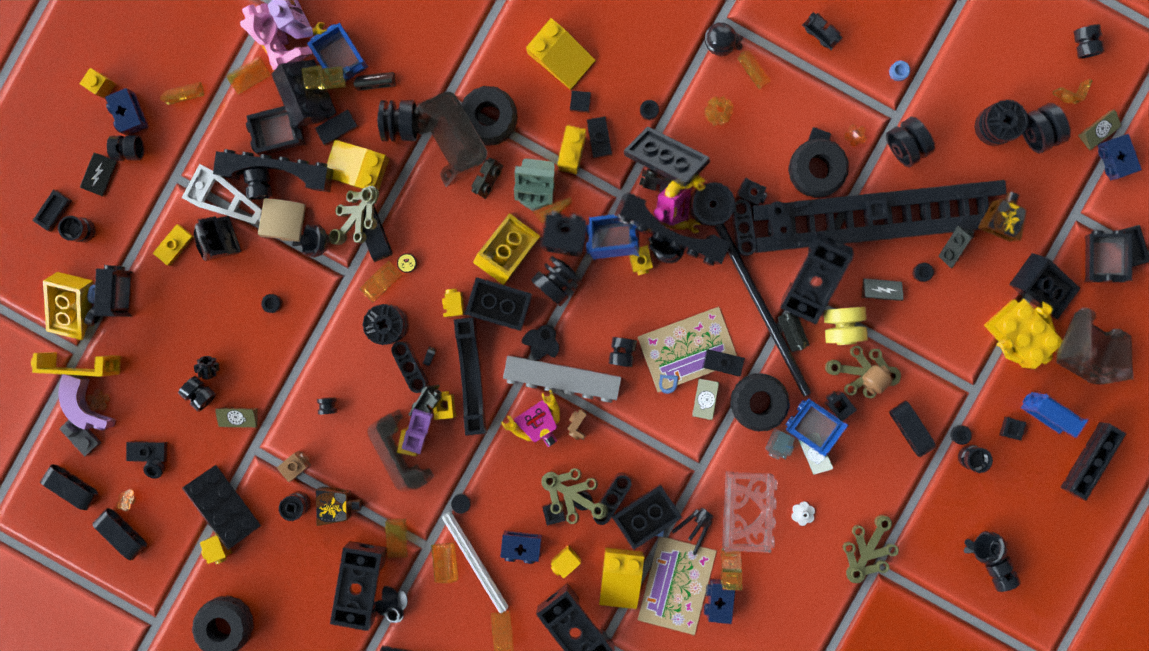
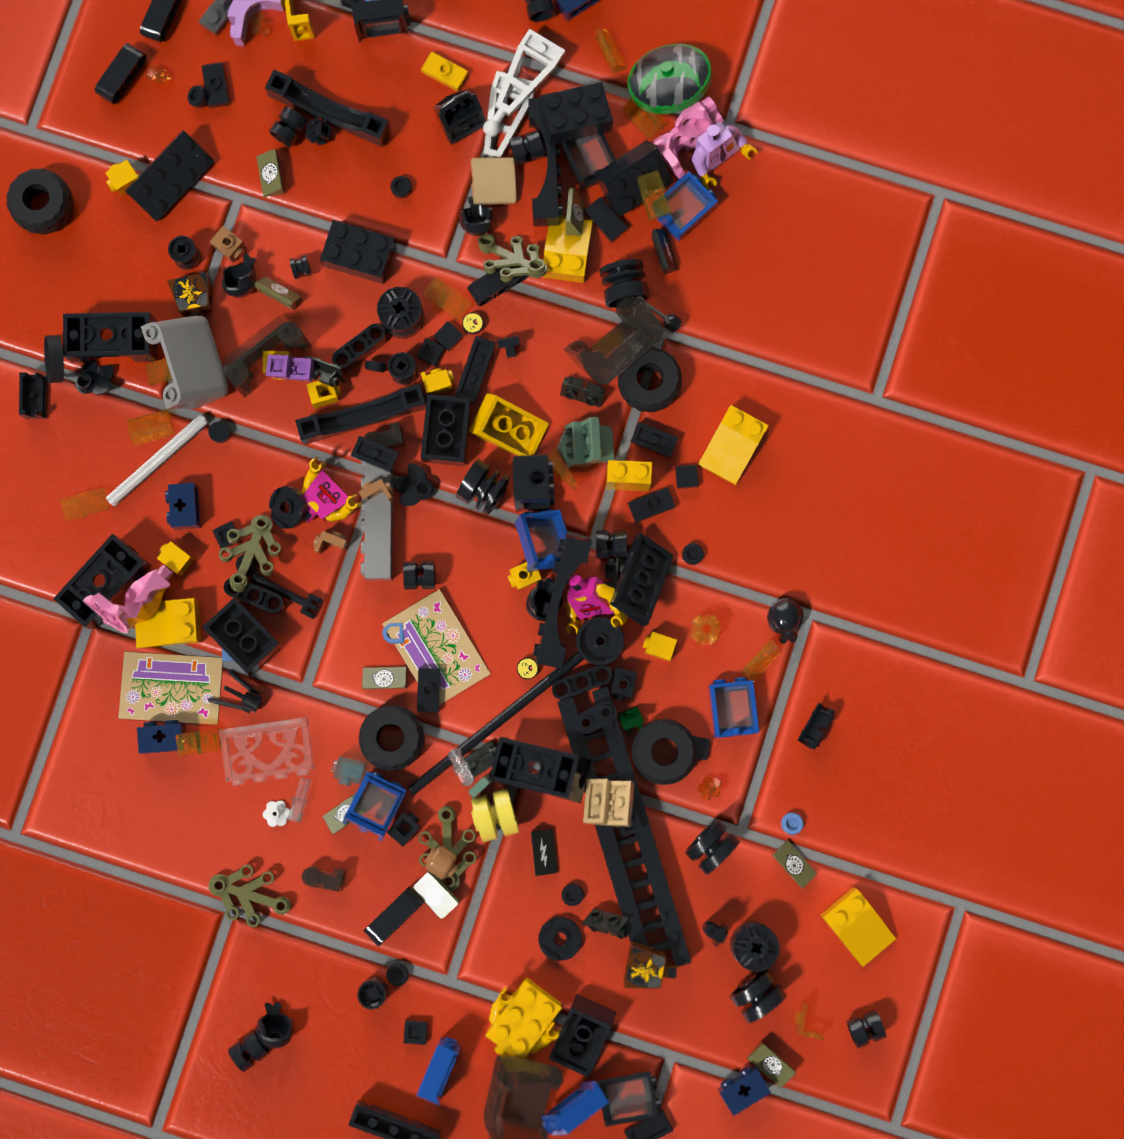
camera: 80 degrees right, 5 degrees down
none -> black tyre [44,335,64,383]
none -> bright pink hips [83,565,173,633]
none -> light grey windscreen [141,316,228,409]
none -> black hat [222,254,256,298]
none -> black hinge [250,571,323,619]
none -> olive slope [254,277,301,310]
none -> black arch [265,69,391,147]
none -> black tile [269,486,307,529]
none -> clear axle [287,778,311,822]
none -> clear smoke leg [302,866,346,892]
none -> black brick [320,220,396,284]
none -> black plate [351,436,400,473]
none -> medium nougat bracket [359,479,394,502]
none -> clear smoke leg [364,422,405,449]
none -> black wheel [388,352,418,386]
none -> slope [412,872,460,919]
none -> black tile [416,338,445,367]
none -> black tile [433,321,463,352]
none -> clear axle [448,749,474,787]
none -> black plate [455,336,496,404]
none -> sand green tile [468,774,492,798]
none -> white plate [483,29,565,137]
none -> black tile [497,336,520,358]
none -> light yellow tile [517,658,539,680]
none -> black tile [538,917,582,961]
none -> black brick [539,82,613,145]
none -> blue window [541,1081,609,1136]
none -> olive slope [566,188,585,236]
none -> tan slope [583,779,634,827]
none -> black wheel [596,530,627,558]
none -> dark green tile [617,706,644,735]
none -> dish [628,44,712,114]
none -> black plate [630,422,678,459]
none -> hinge [636,296,682,333]
none -> yellow brick [643,632,677,661]
none -> black hinge [703,921,728,947]
none -> window [708,677,759,738]
none -> olive slope [772,840,817,889]
none -> yellow slope [820,887,896,967]

